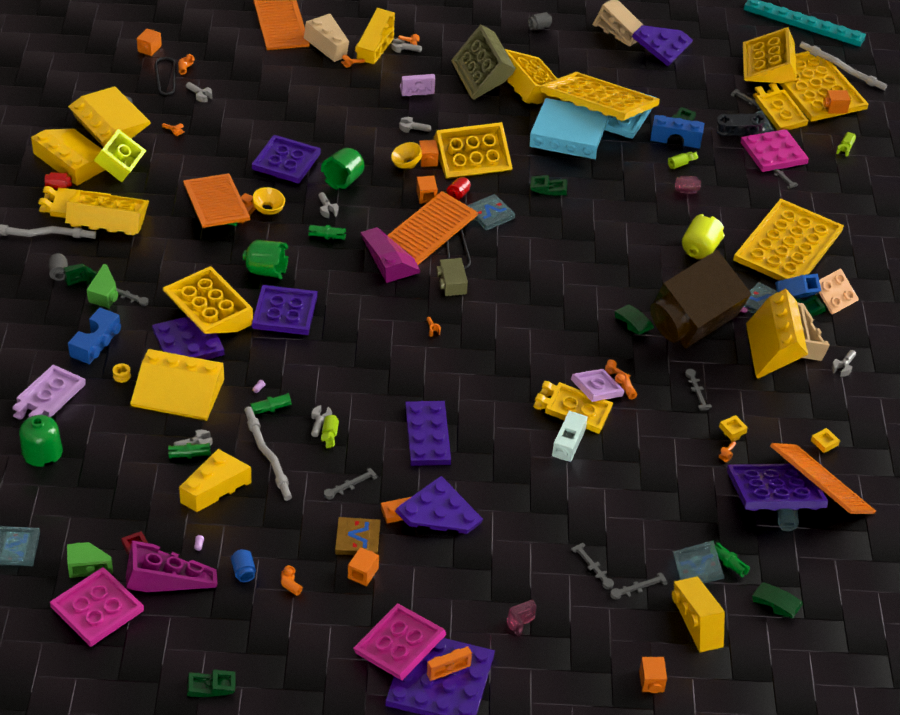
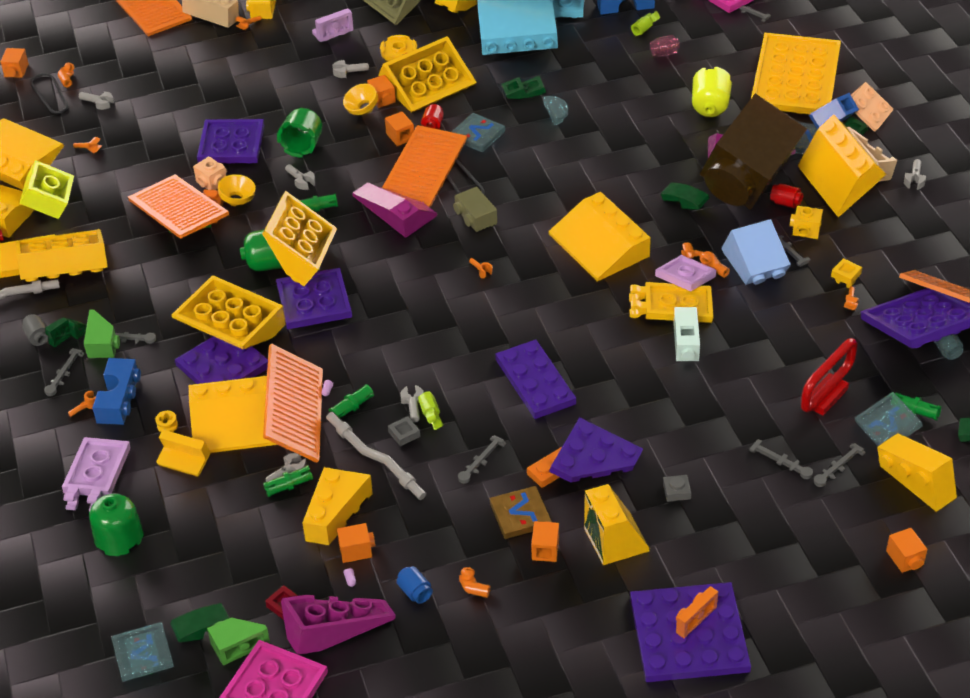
camera: 15 degrees left, 0 degrees up
dark pink plate [353,603,446,680] -> none
clear pink bracket [507,599,537,636] -> none
yellow plate [811,428,840,453] -> none
none -> dark grey piece [44,348,85,396]
none -> orange hand [68,391,96,417]
none -> yellow panel [156,430,210,476]
none -> dark green slope [170,603,229,643]
none -> light nougat brick [193,157,227,190]
none -> yellow slope [262,191,337,286]
none -> orange window [263,344,323,463]
none -> orange brick [337,523,375,563]
none -> yellow tile [380,35,417,61]
none -> dark grey plate [388,416,420,446]
none -> clear light blue tile [543,96,568,125]
none -> yellow slope [549,192,651,282]
none -> yellow slope [584,484,649,565]
none -> dark grey plate [663,475,691,502]
none -> light blue slope [721,219,790,285]
none -> red brick [770,183,803,208]
none -> yellow brick [790,206,823,239]
none -> red bar [801,338,857,416]

